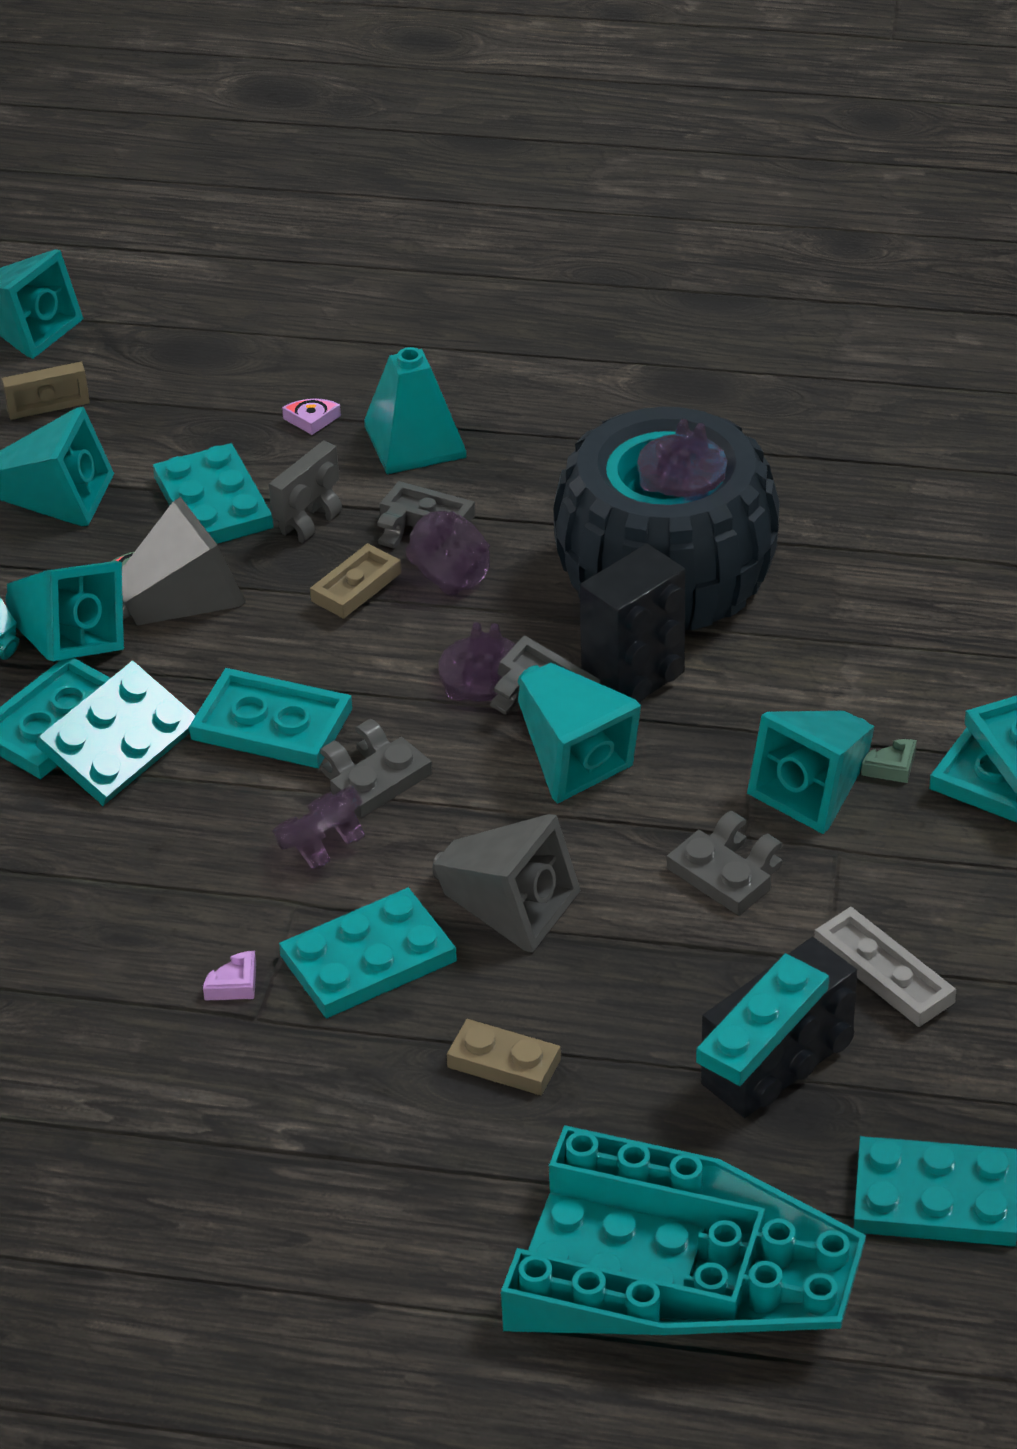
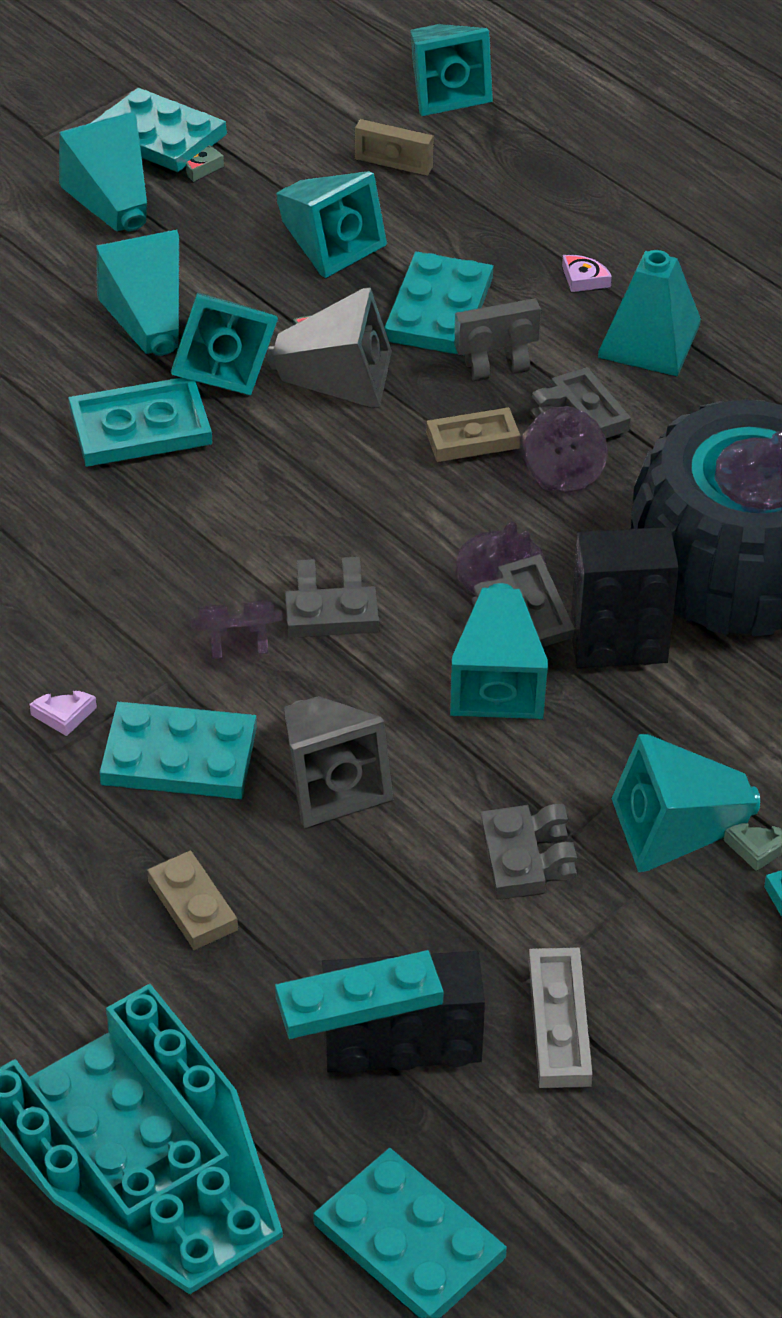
camera: 35 degrees right, 5 degrees up
plate [36,660,195,806] -> none
teal plate [189,668,353,768] -> none

